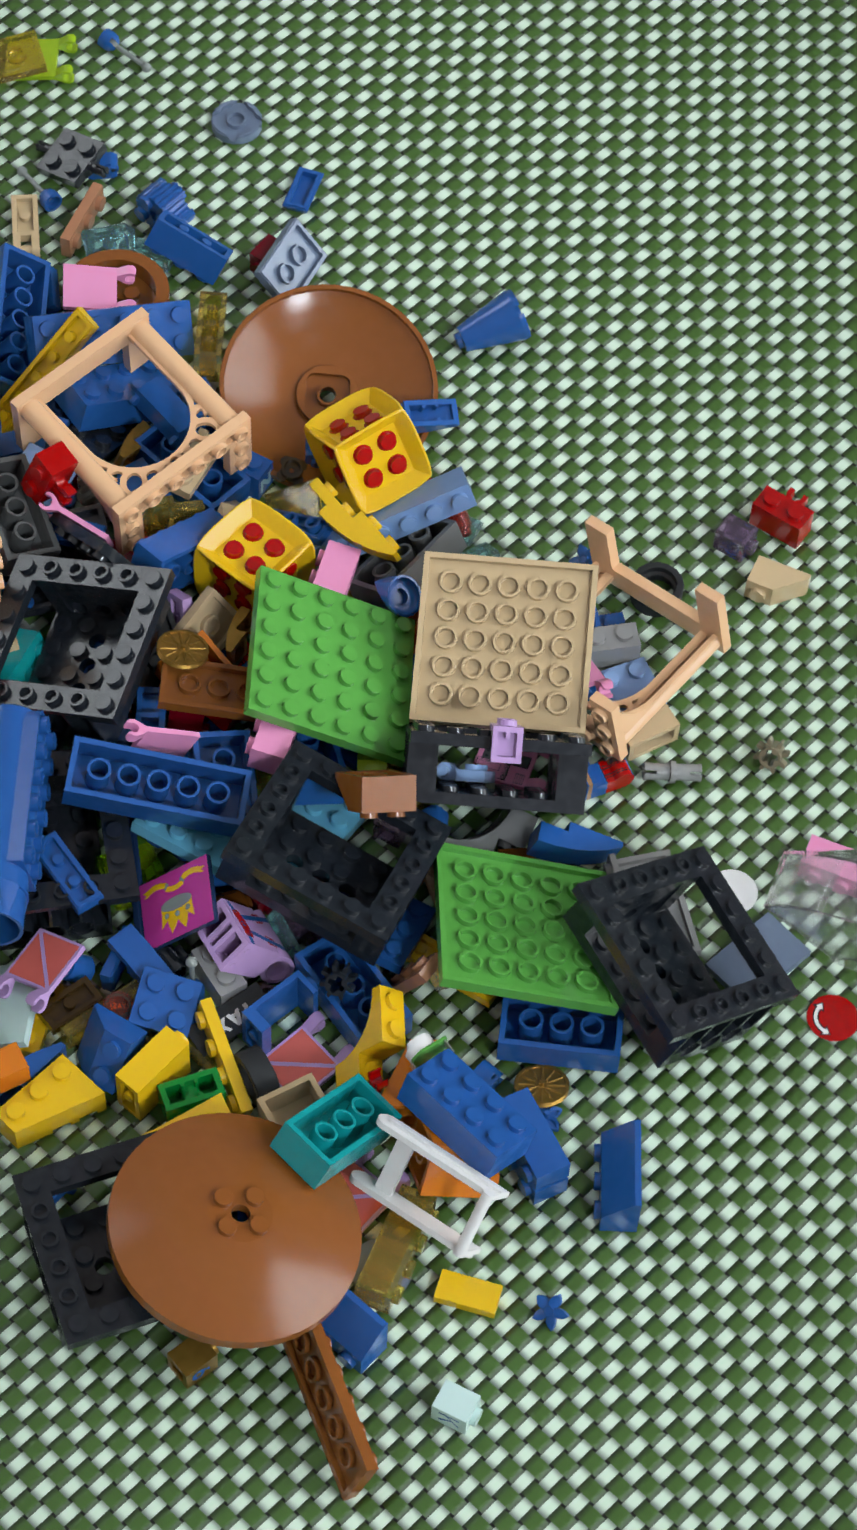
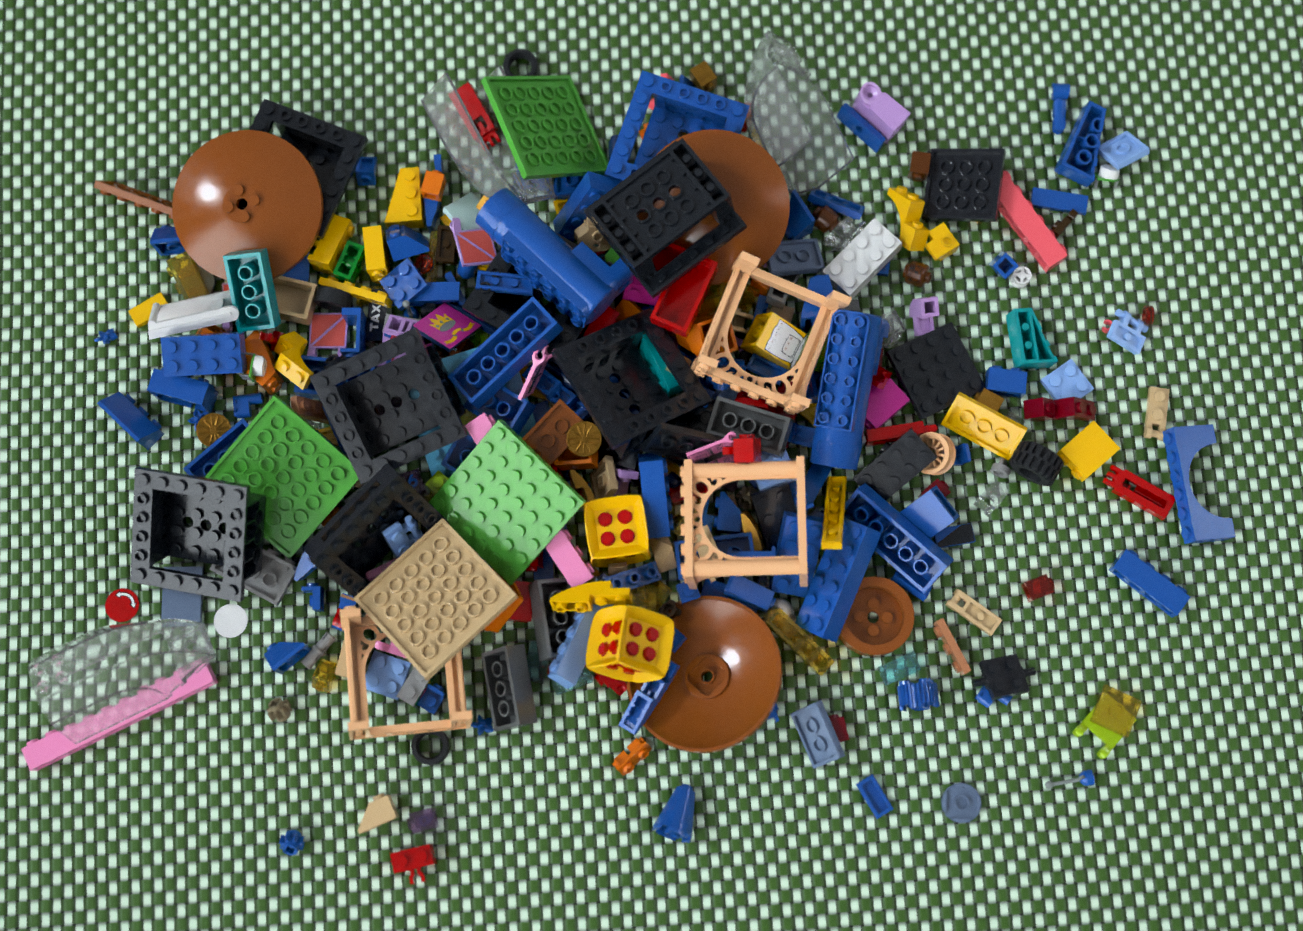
camera: 135 degrees right, 20 degrees up
blue hinge [17,166,62,212] -> none
bright pink flag [63,263,136,310] -> none
clear light blue slope [81,223,135,256] -> none
blue brick [144,209,233,285] -> none
slope [335,769,417,819] -> none
blue piece [375,575,421,618] -> none
light aqua brick [431,1379,483,1435] -> none
lavender bracket [490,718,524,764] -> none
none -> blue slope [264,642,312,674]
none -> blue bracket [301,583,324,612]
none -> clear yellow bracket [312,658,337,693]
none -> dark grey brick [481,644,538,732]
none -> orange hinge [612,737,652,776]

